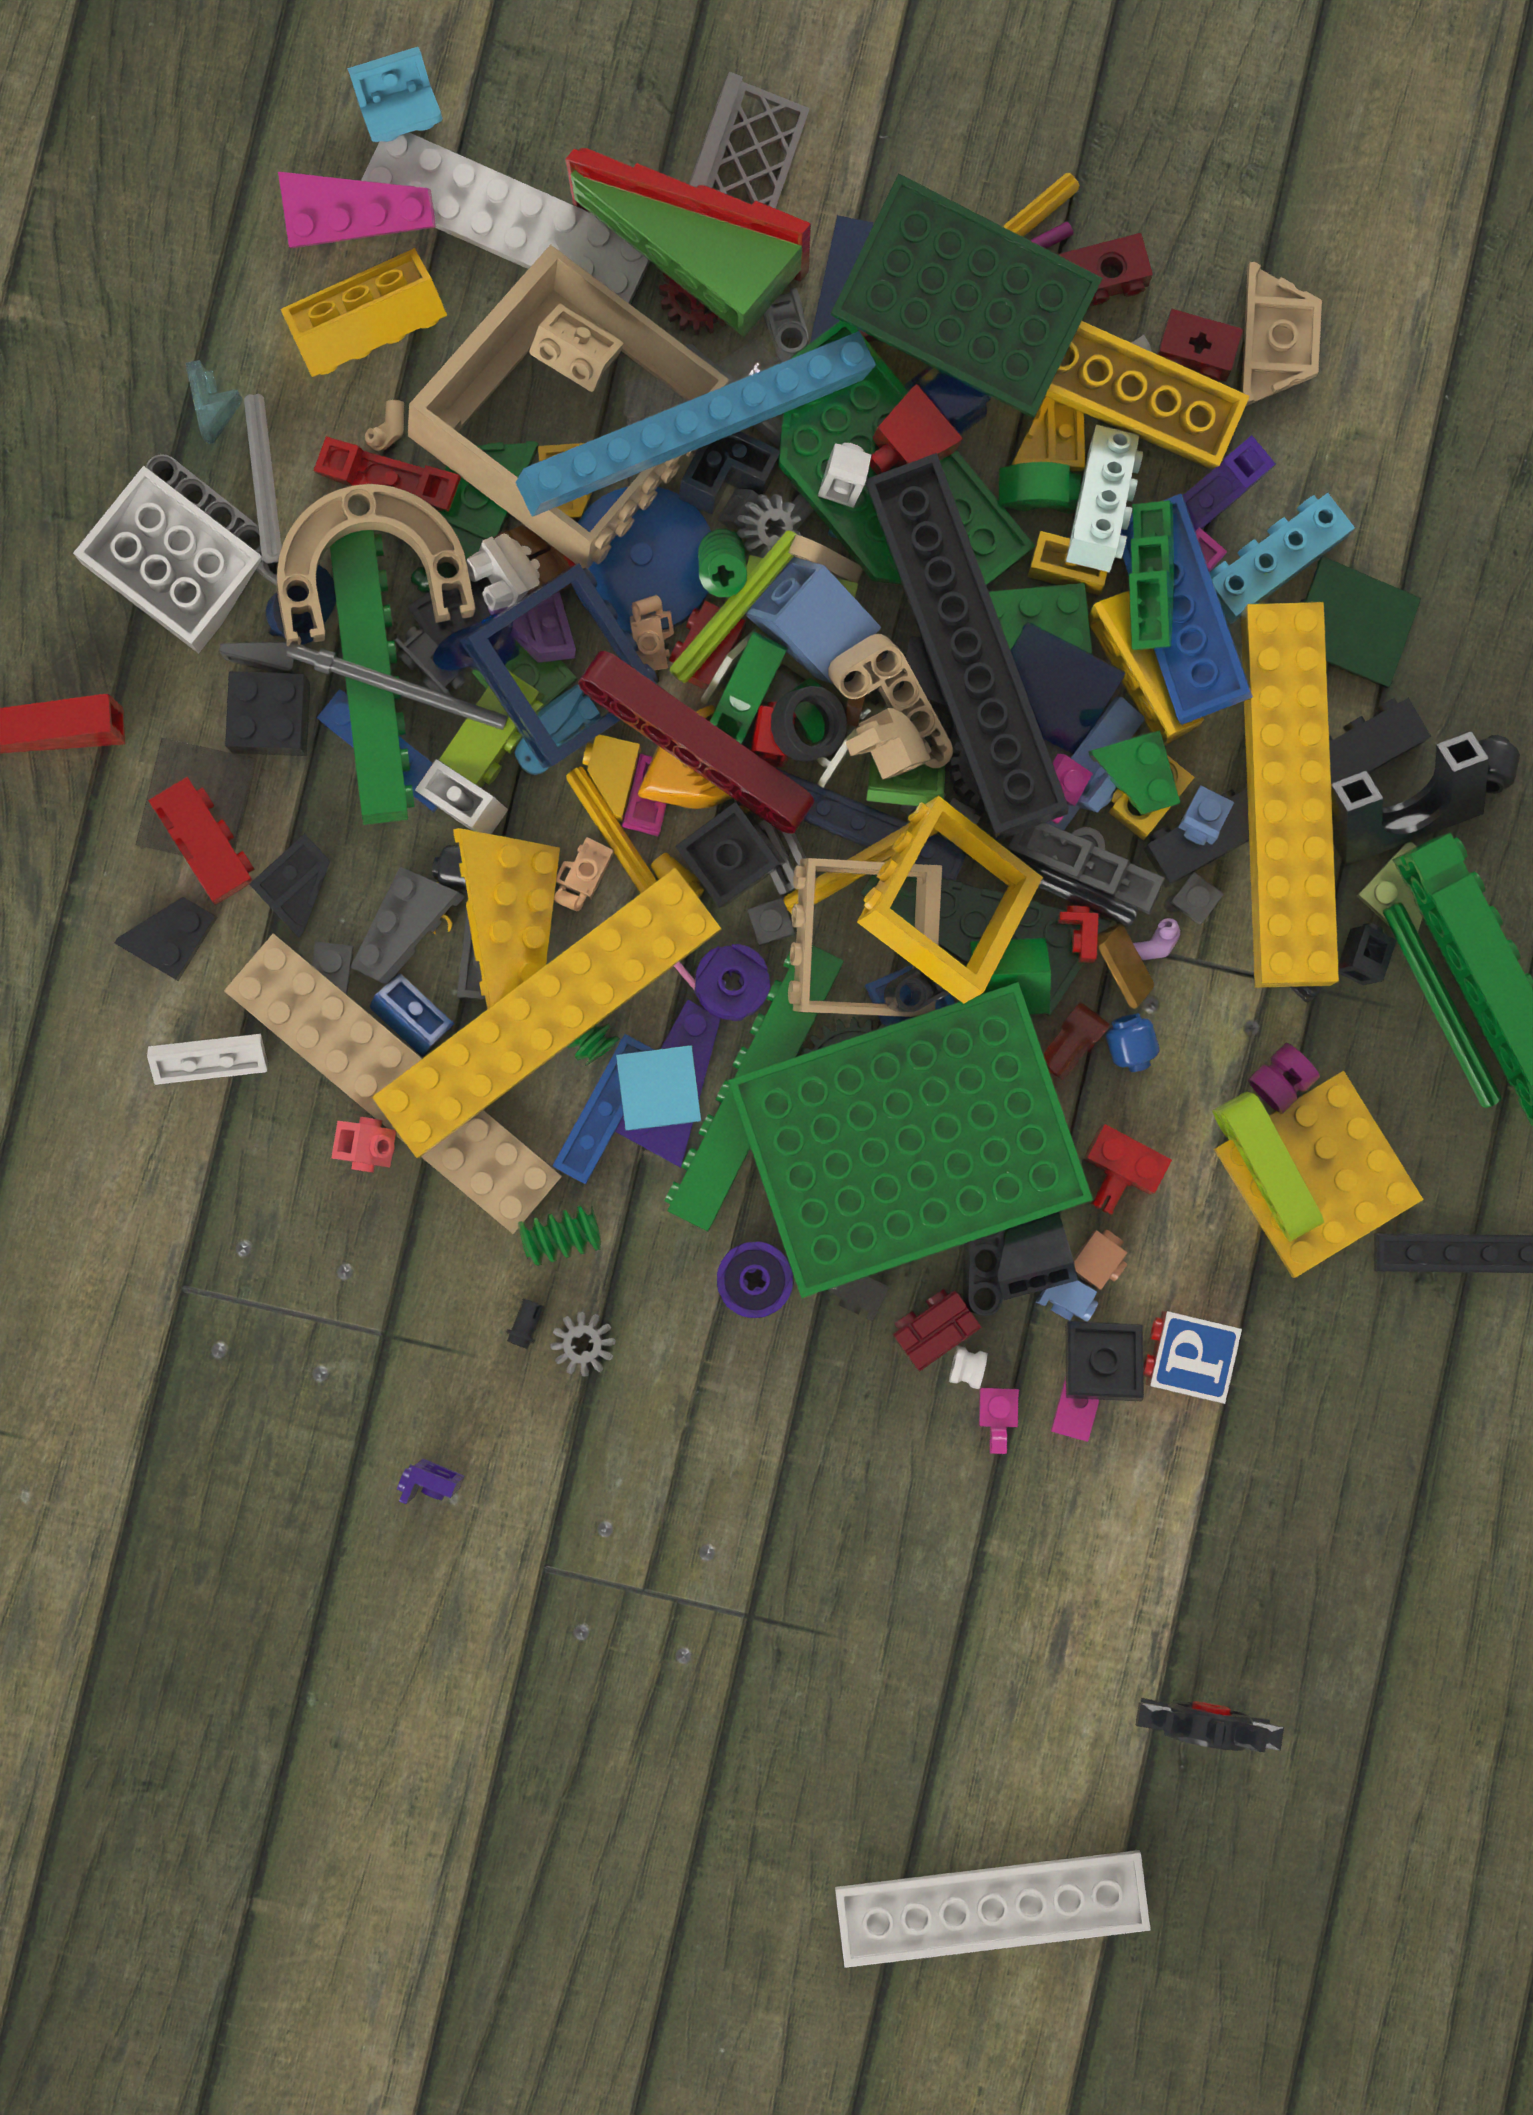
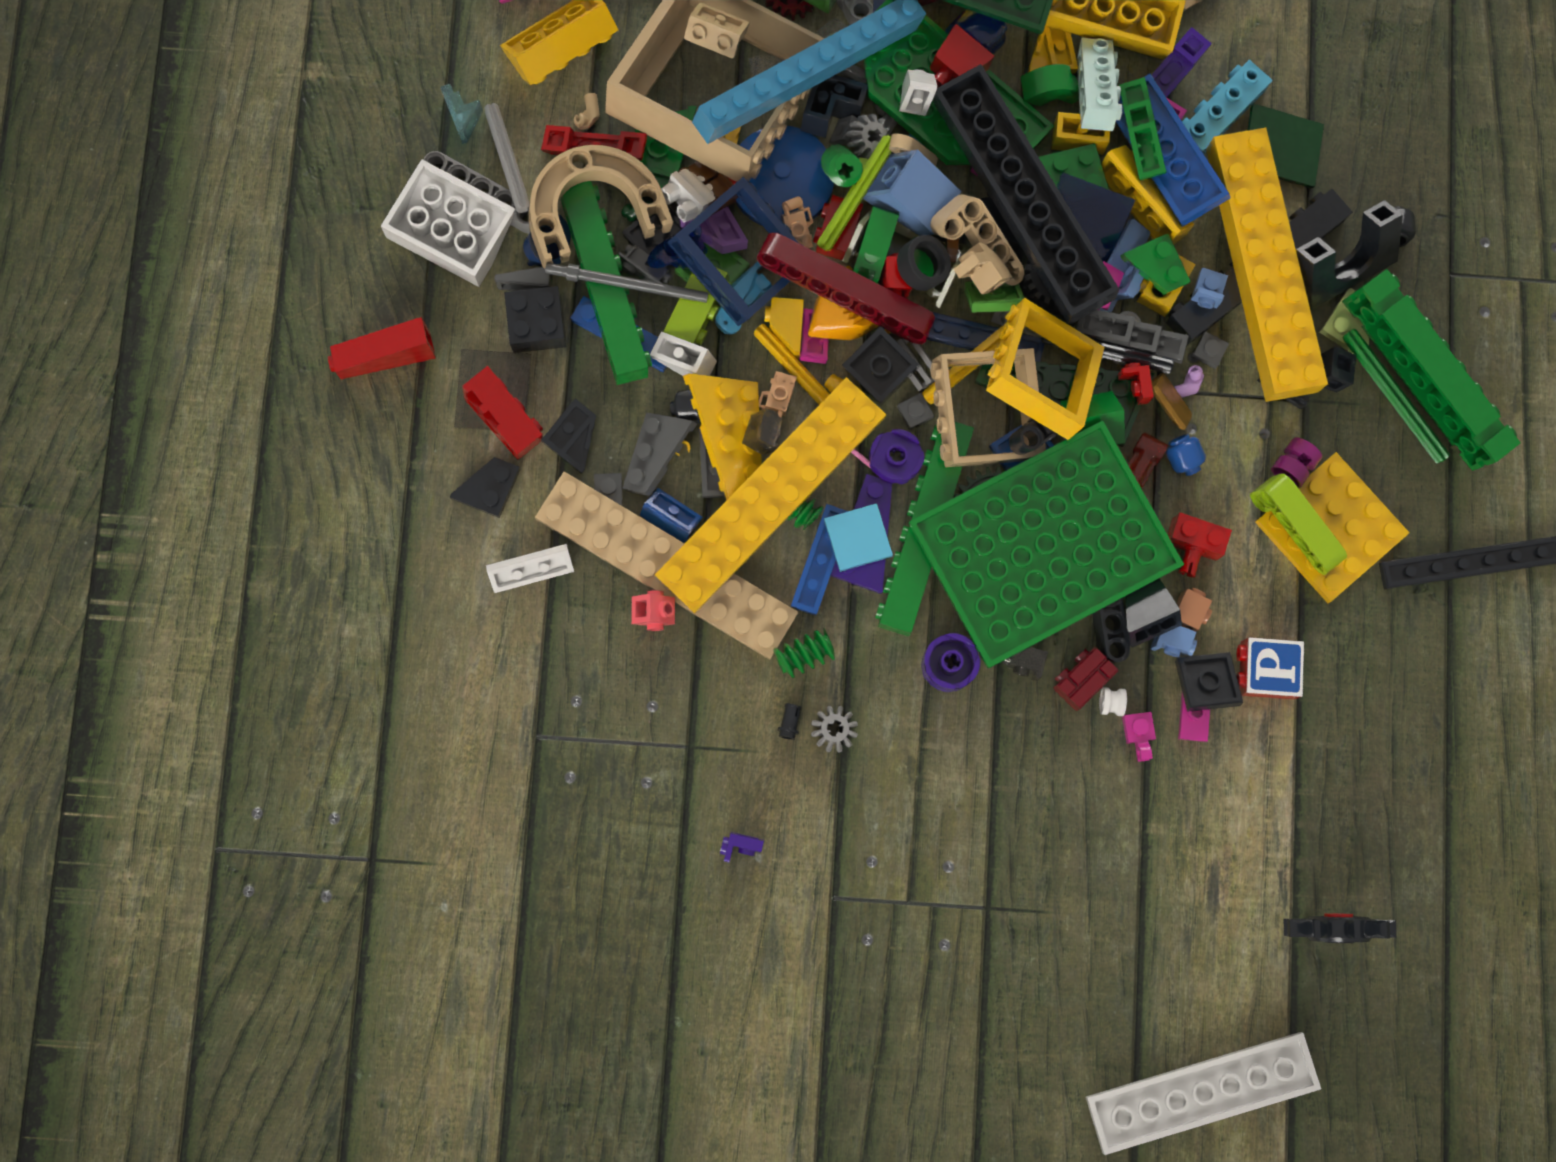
camera: 15 degrees left, 5 degrees down
none -> clear smoke brick [742,409,783,455]

